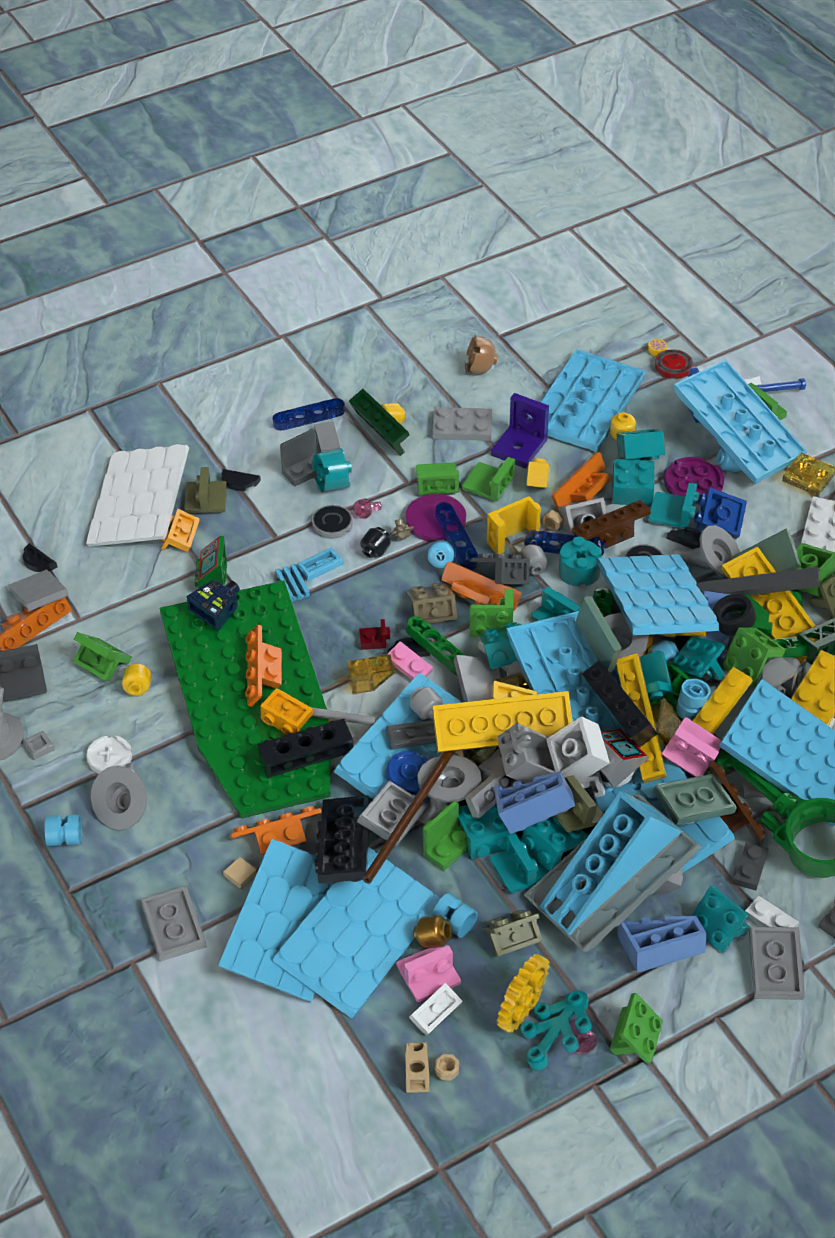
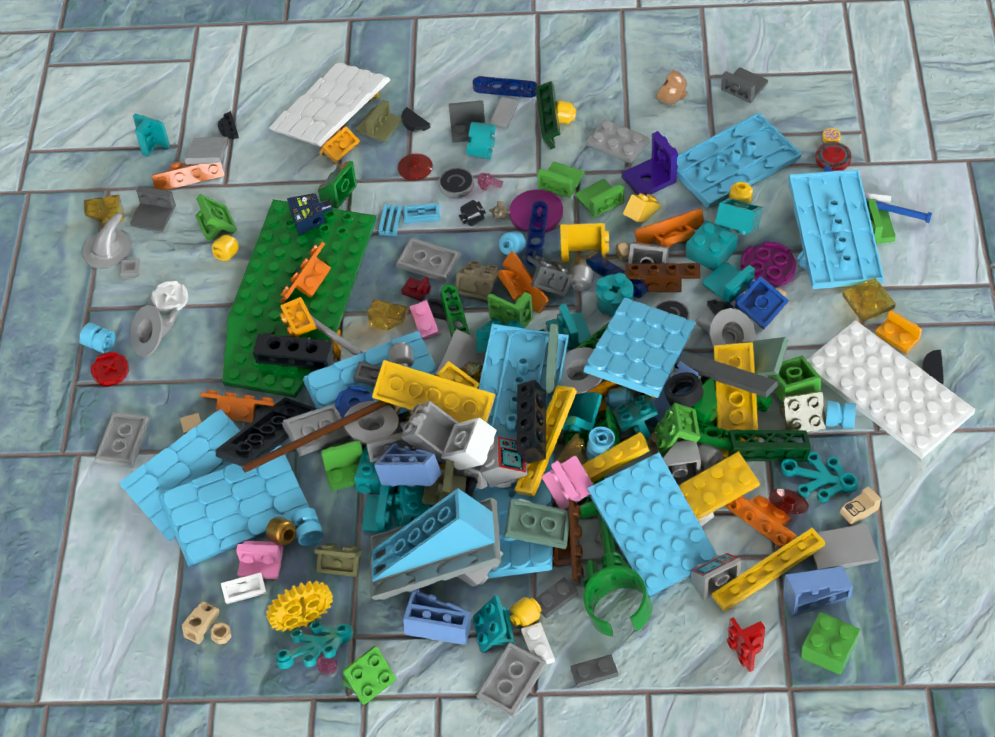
camera: 35 degrees right, 5 degrees up
none -> red tile [91,352,129,386]
none -> light grey tile [396,238,461,283]
none -> clear red dish [398,153,433,181]
none -> yellow head [509,597,541,628]
none -> dark grey bracket [721,67,768,103]

